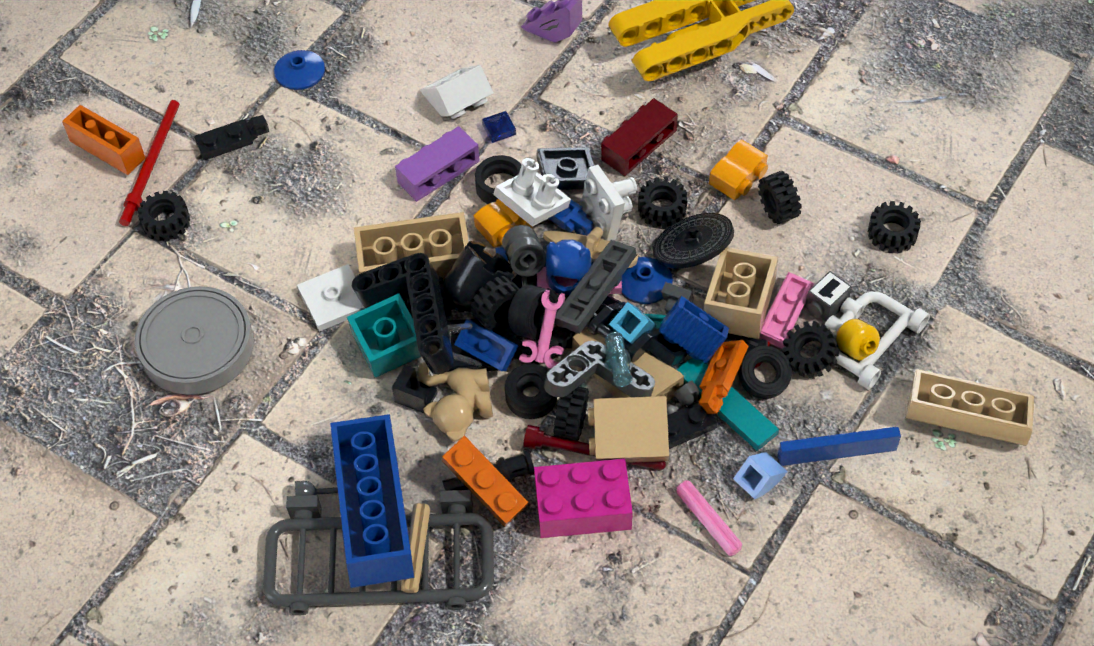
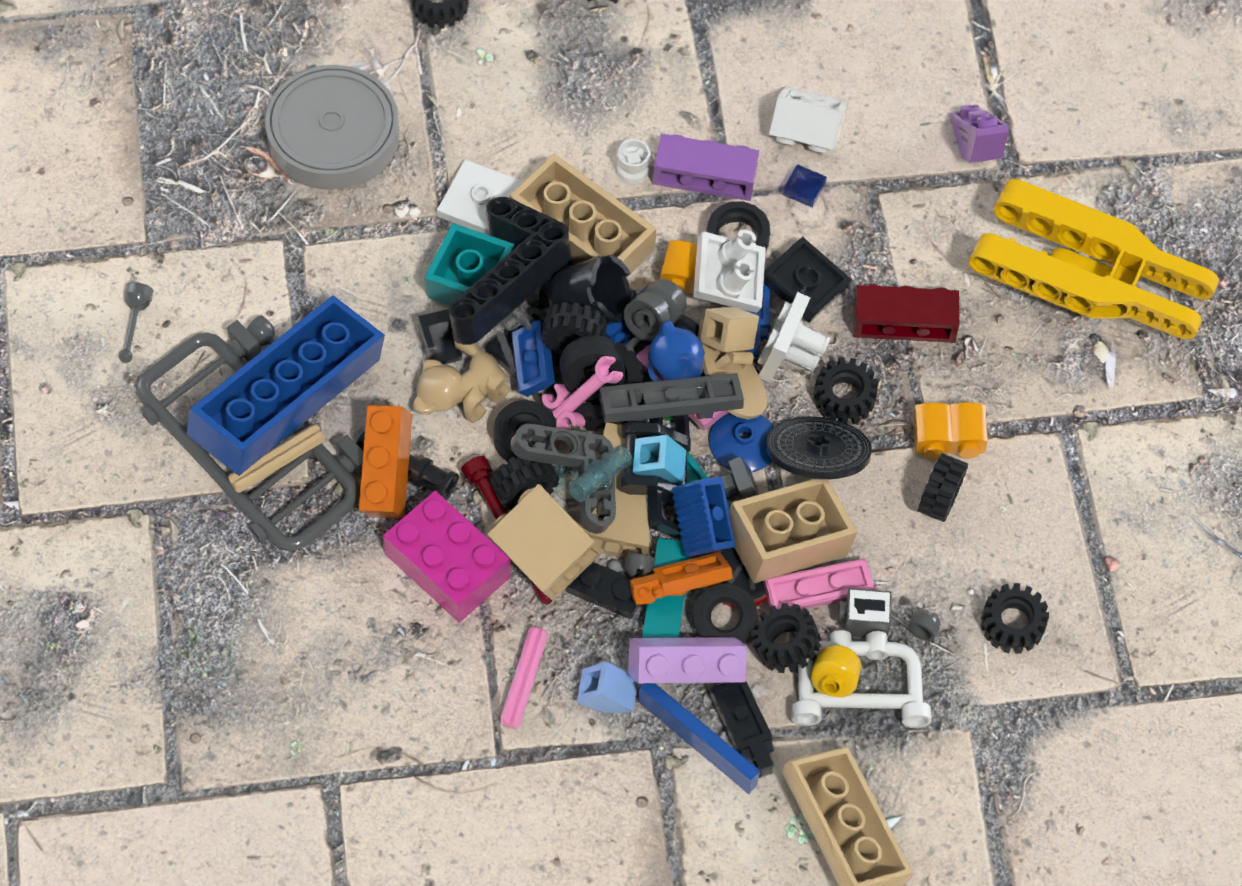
camera: 45 degrees right, 5 degrees up
none -> dark grey hinge [119,282,154,363]
none -> white wheel [617,139,650,185]
none -> lavender brick [628,637,747,683]
none -> tan brick [700,306,759,352]
none -> black hinge [709,681,774,778]
none -> dark grey hinge [909,610,941,641]

